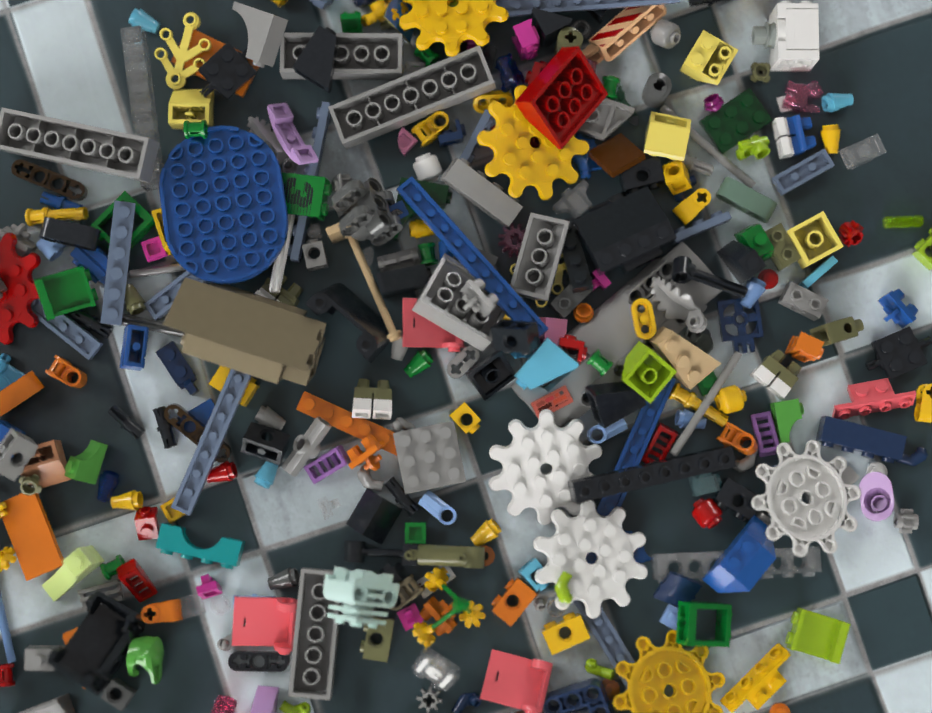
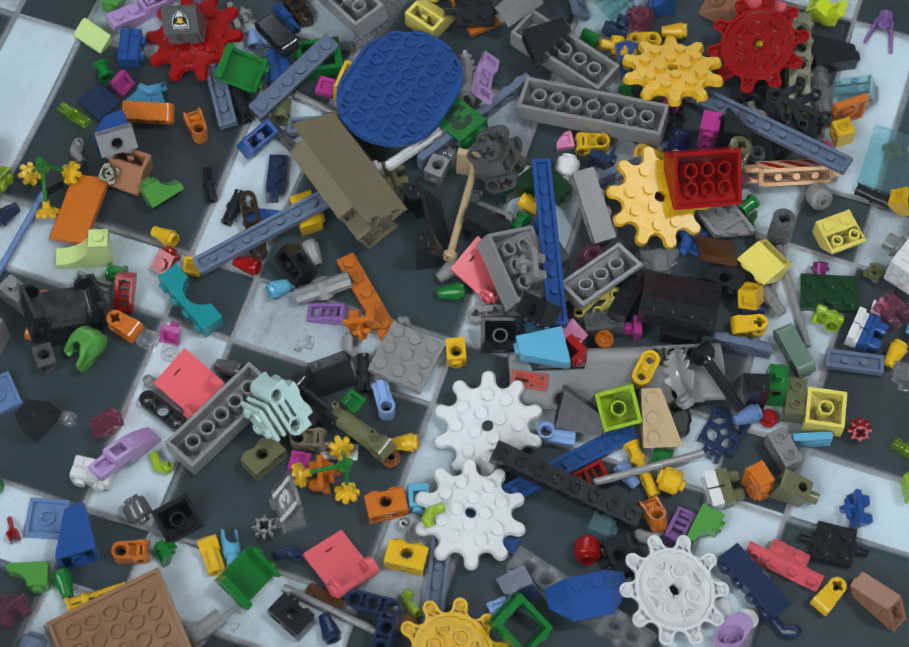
camera: 35 degrees right, 20 degrees down
yellow pin [25,207,89,227] -> none
clear blue cone [97,470,120,502] -> none
green bush [183,120,208,139] -> none
hips [352,379,392,420] -> none
blue sticker [389,201,409,219] -> none
green bush [586,349,614,376] -> none

